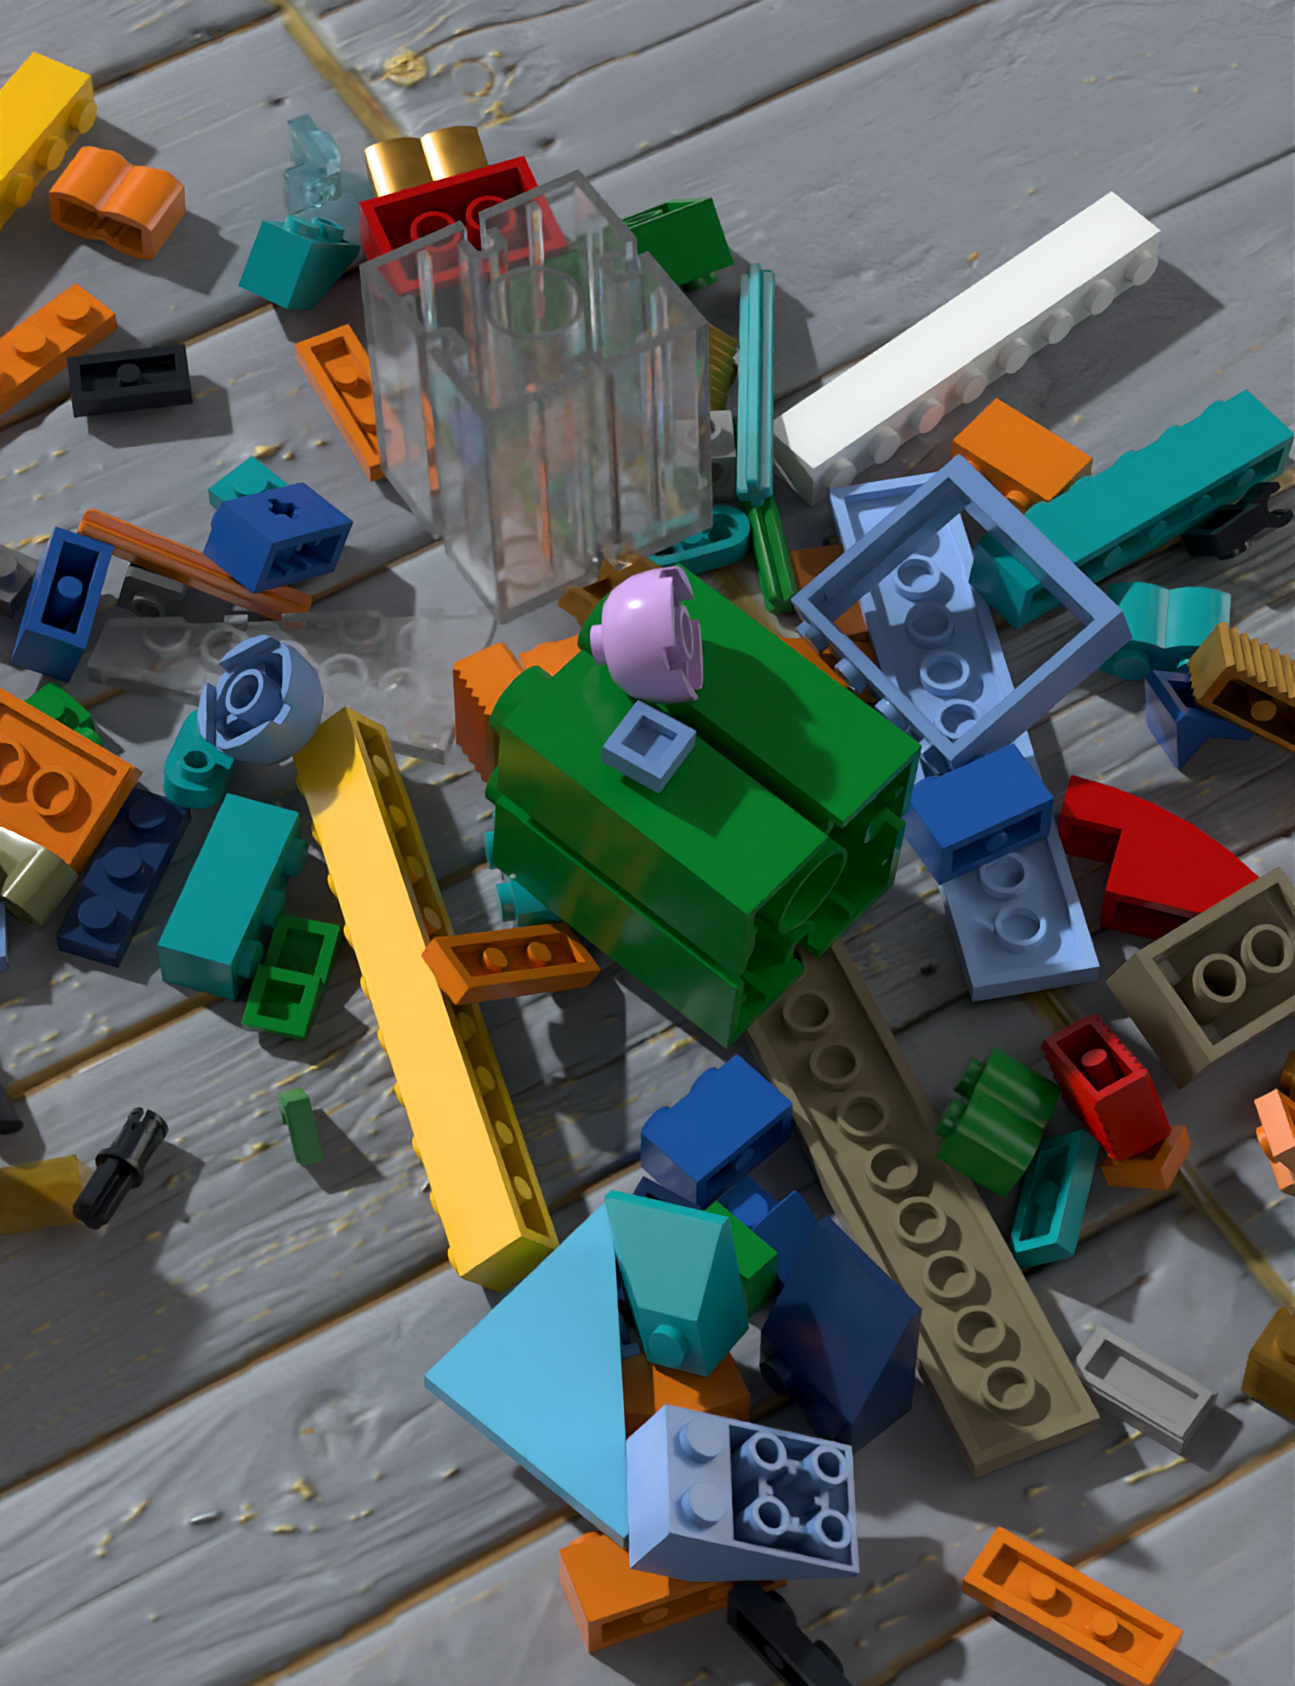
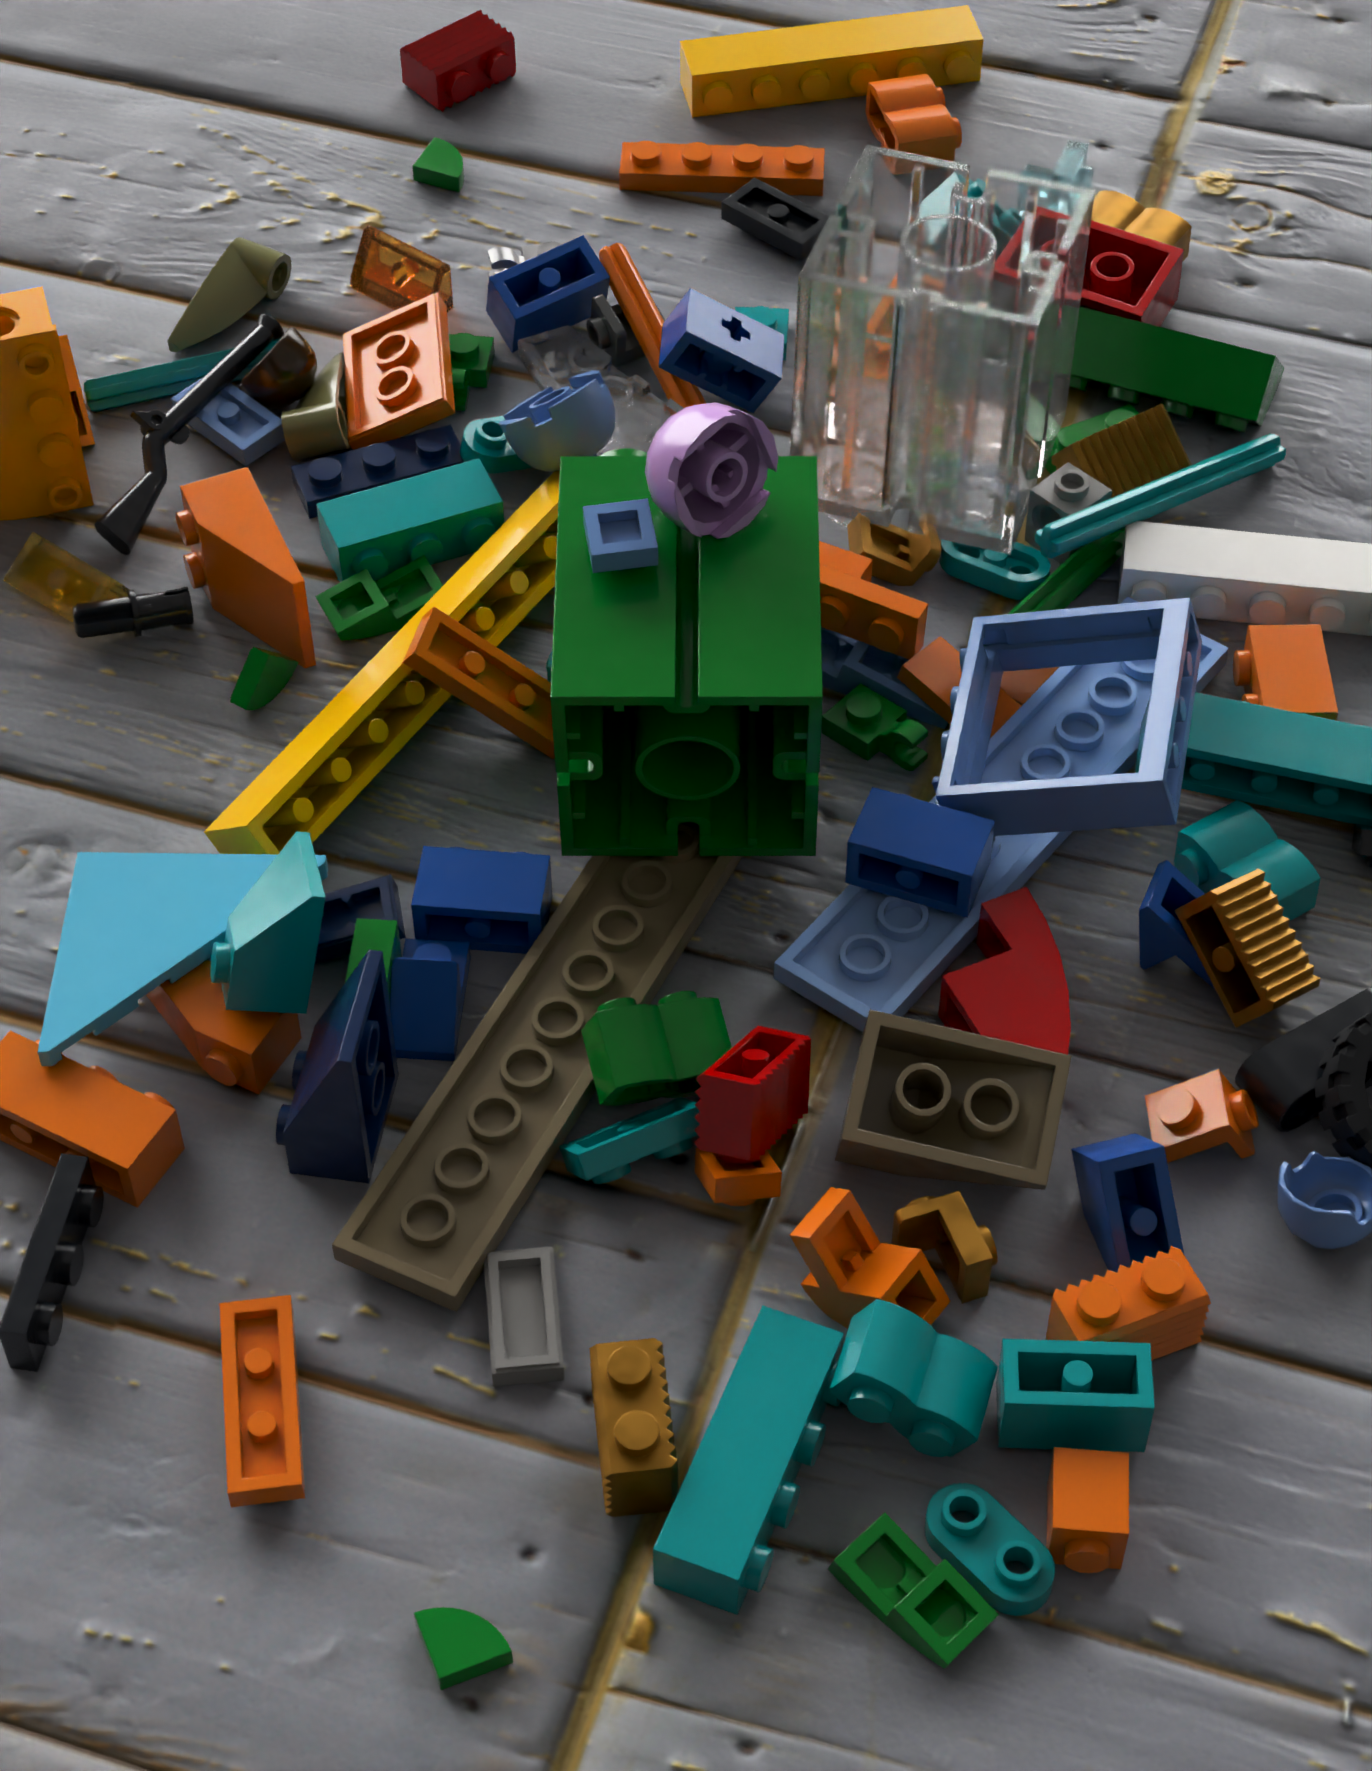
camera: 50 degrees right, 5 degrees down
medium blue slope [626,1404,859,1582] -> none
none -> orange slope [175,467,316,669]

